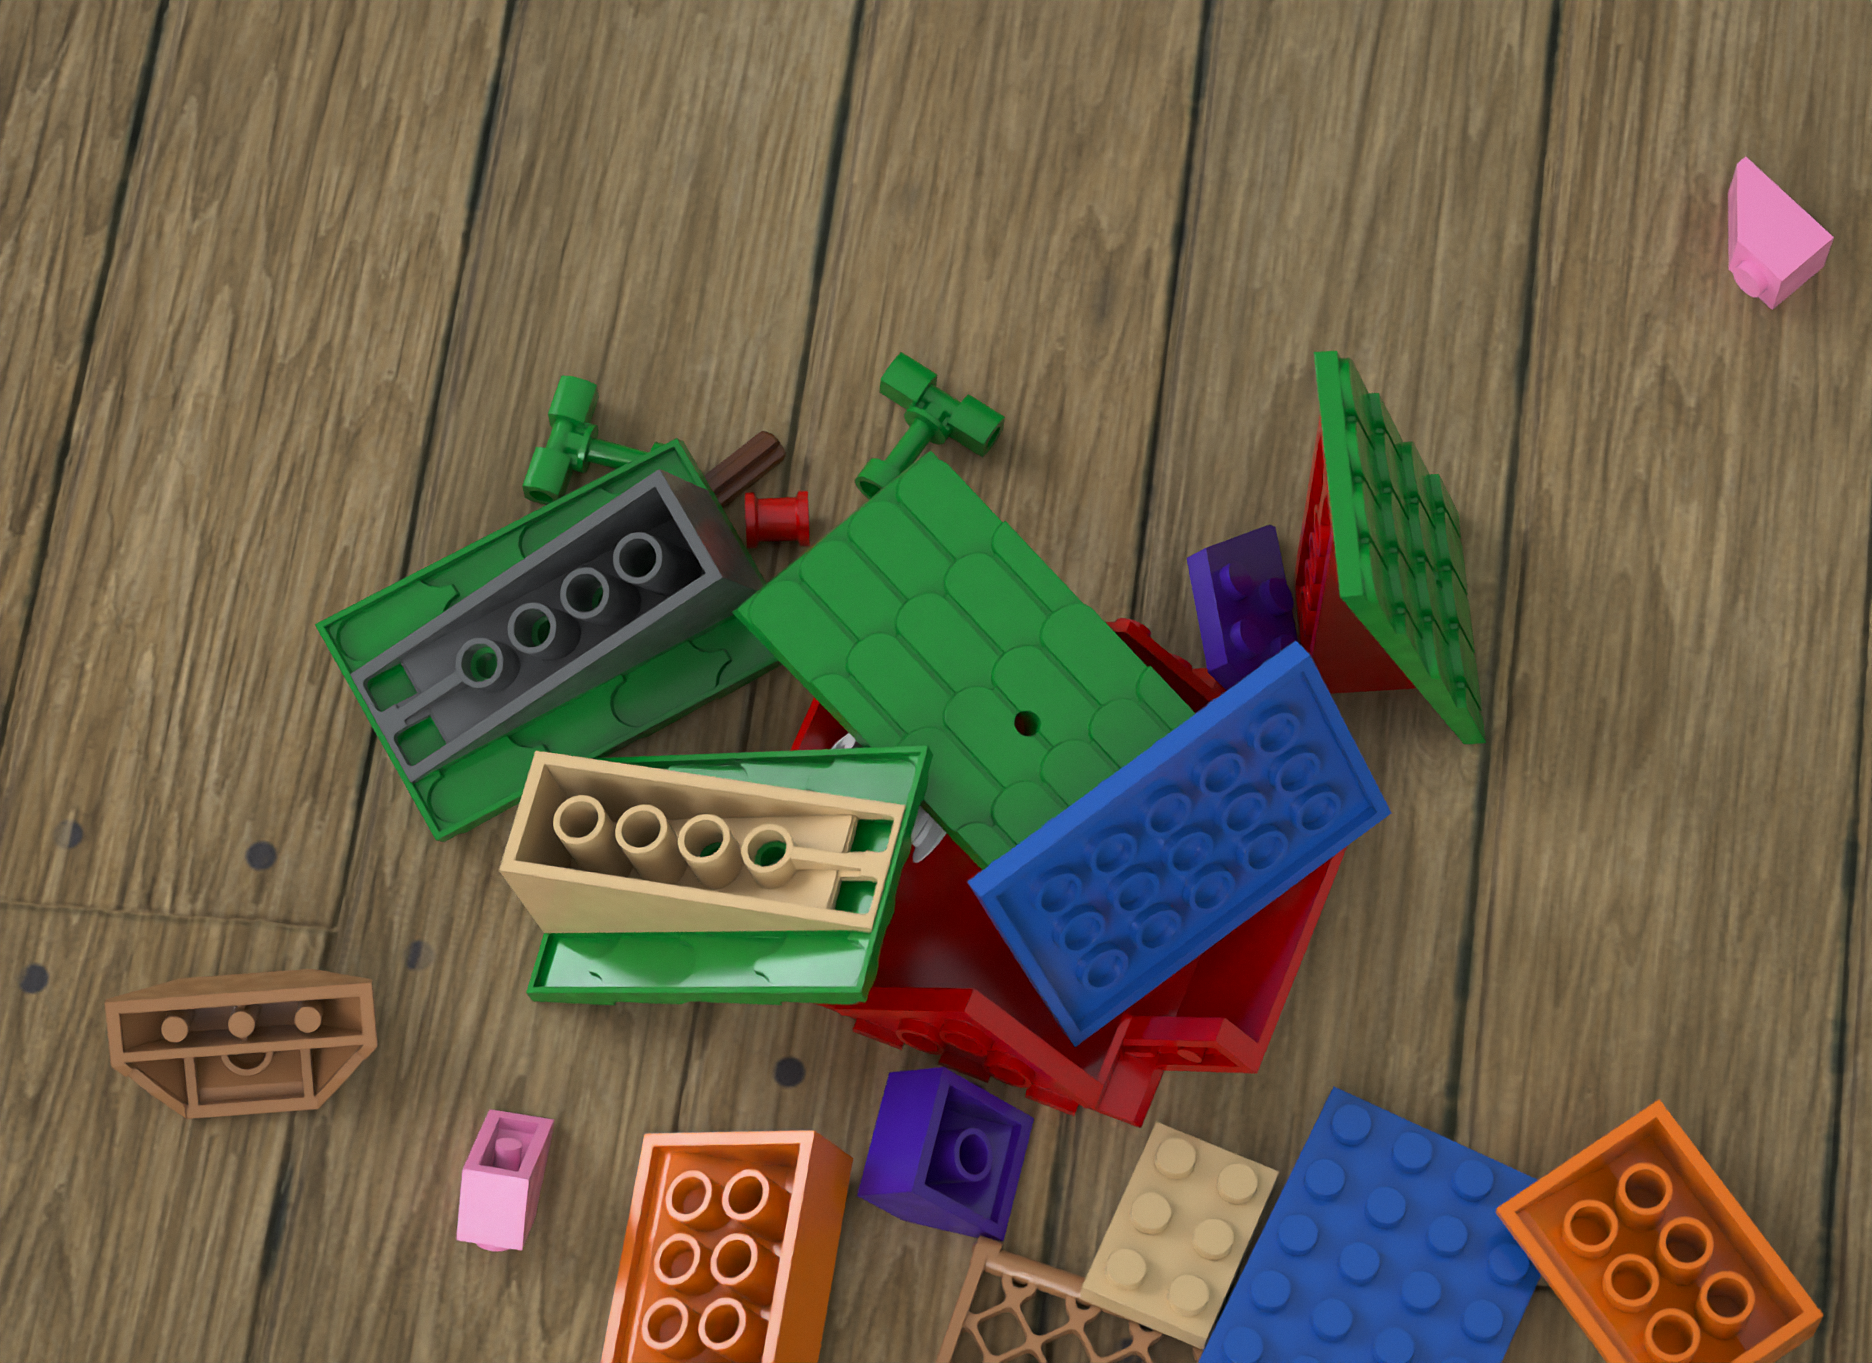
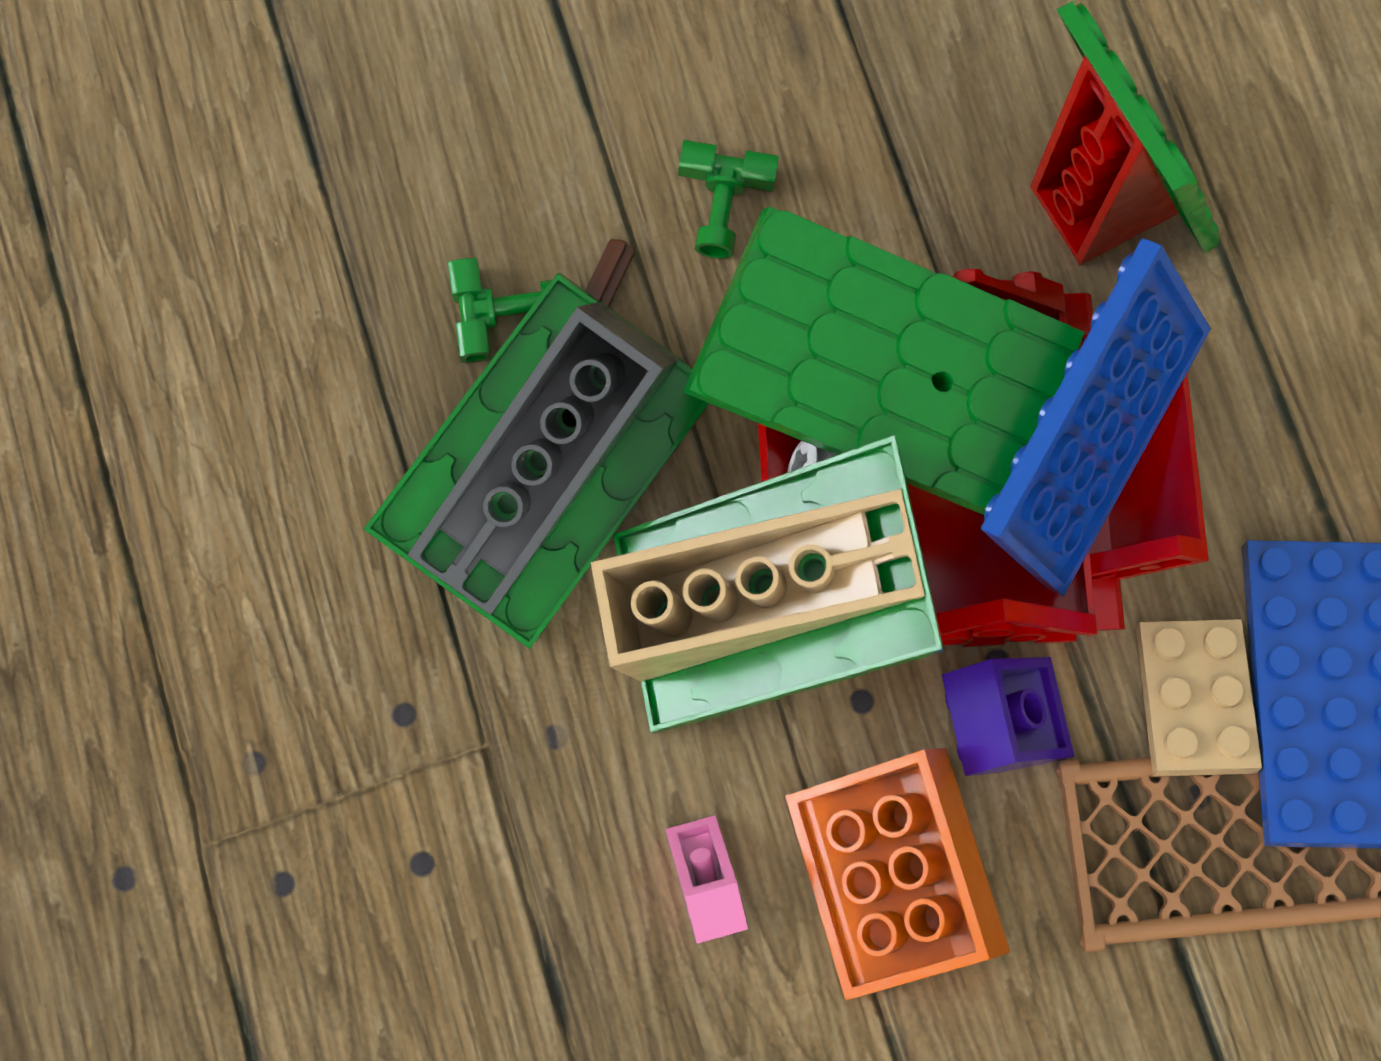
camera: 25 degrees left, 10 degrees up
medium nougat wedge [105,969,378,1119] -> none
red bush [745,490,810,549] -> none
dark purple wing [1186,524,1300,691] -> none

